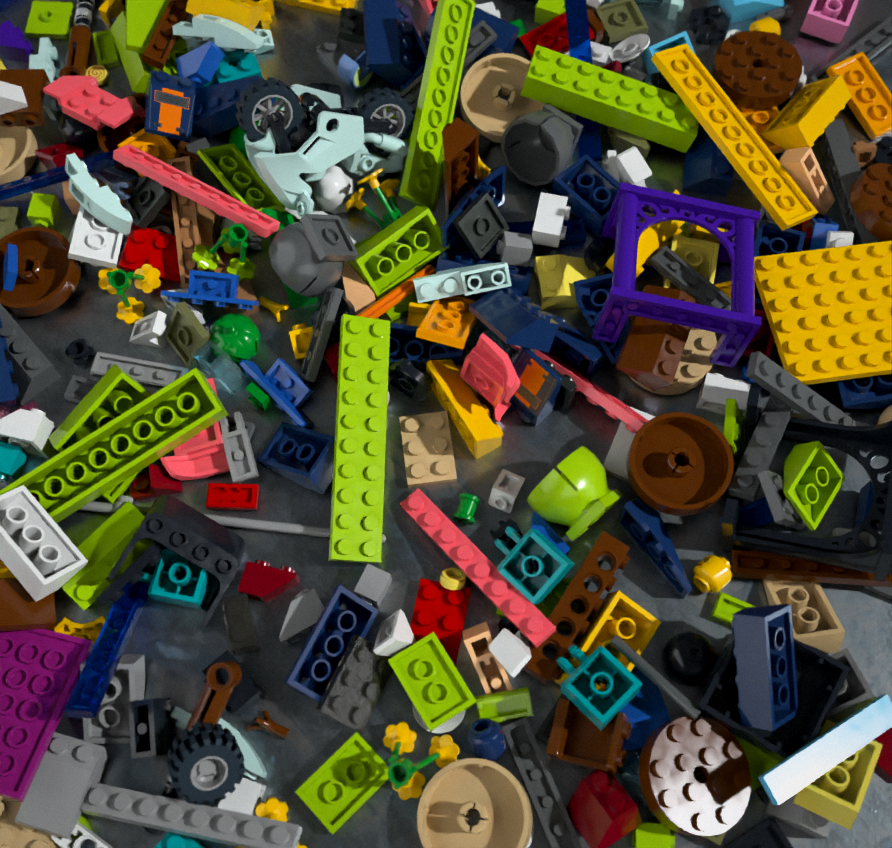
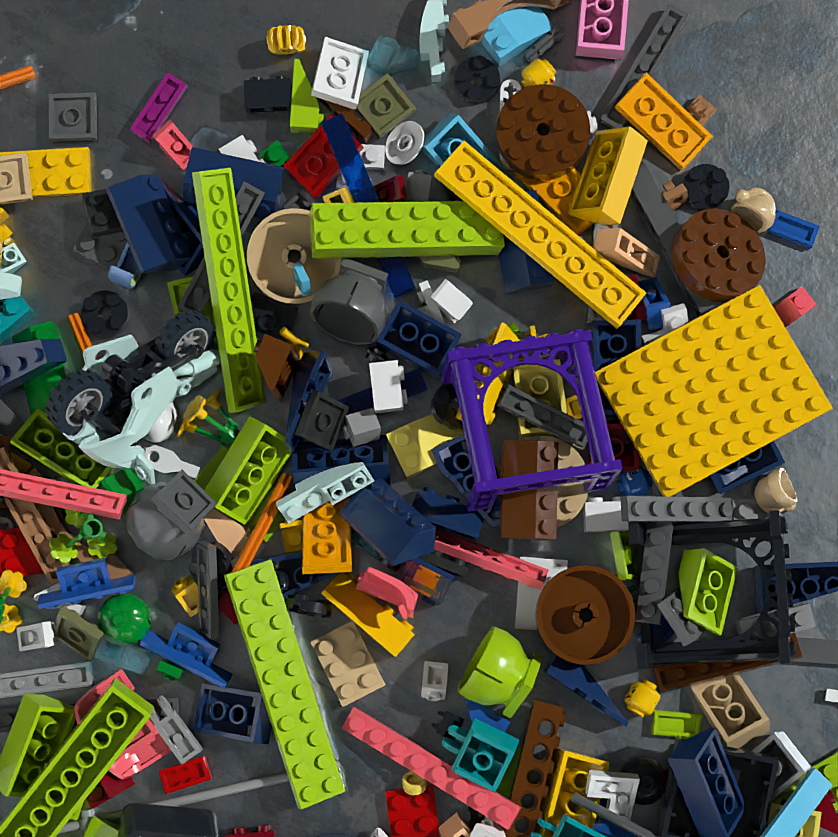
camera: 20 degrees left, 15 degrees up
yellow bar [258,296,289,323] -> none
light grey brick [354,564,392,608] -> none
green bush [452,493,481,525] -> none
none -> medium azure tile [293,262,311,296]
none -> white plate [585,770,640,820]

